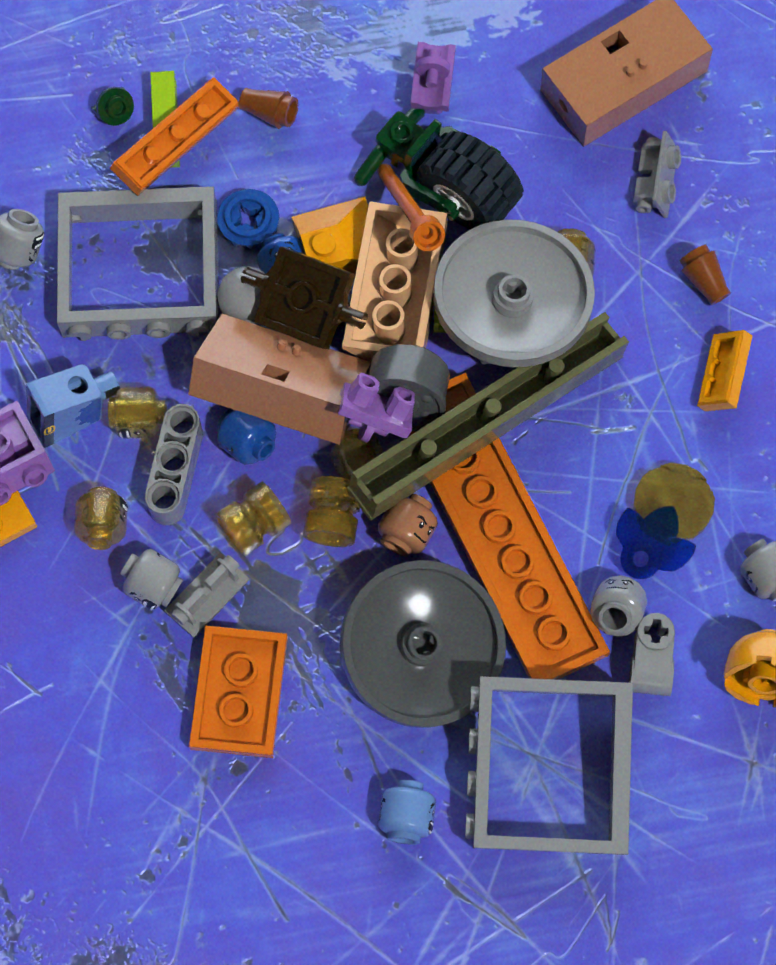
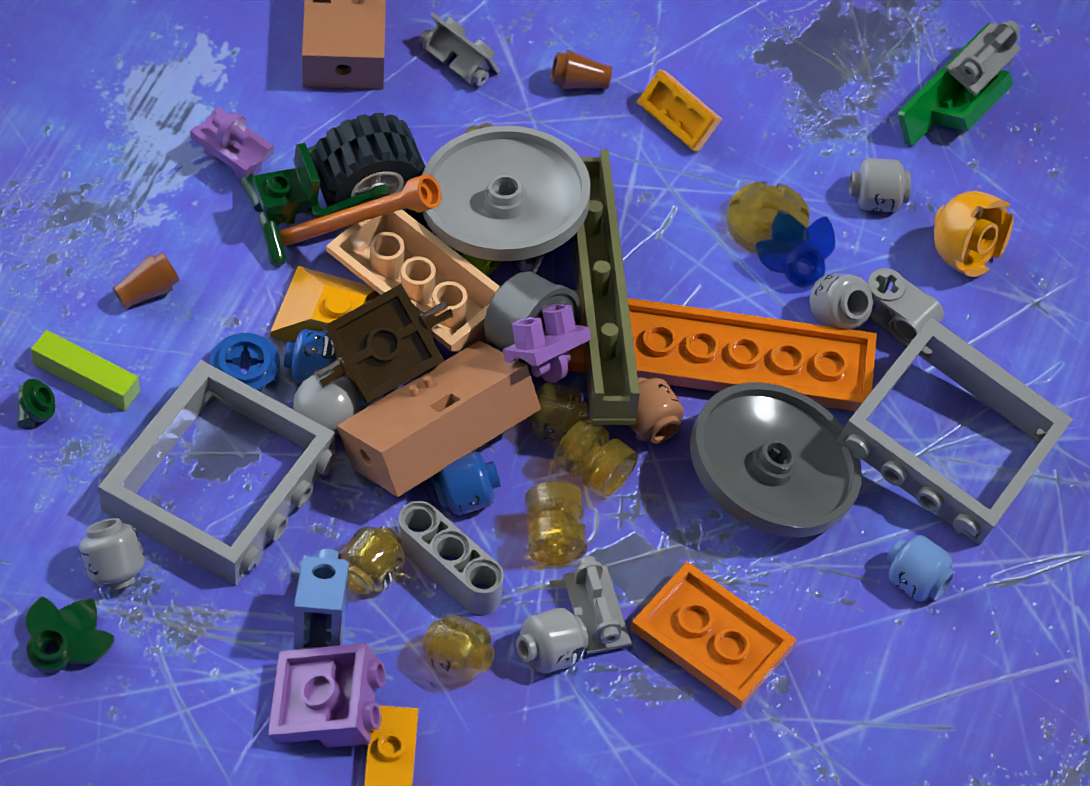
camera: 65 degrees left, 15 degrees down
orange tile [110,77,239,196] -> none

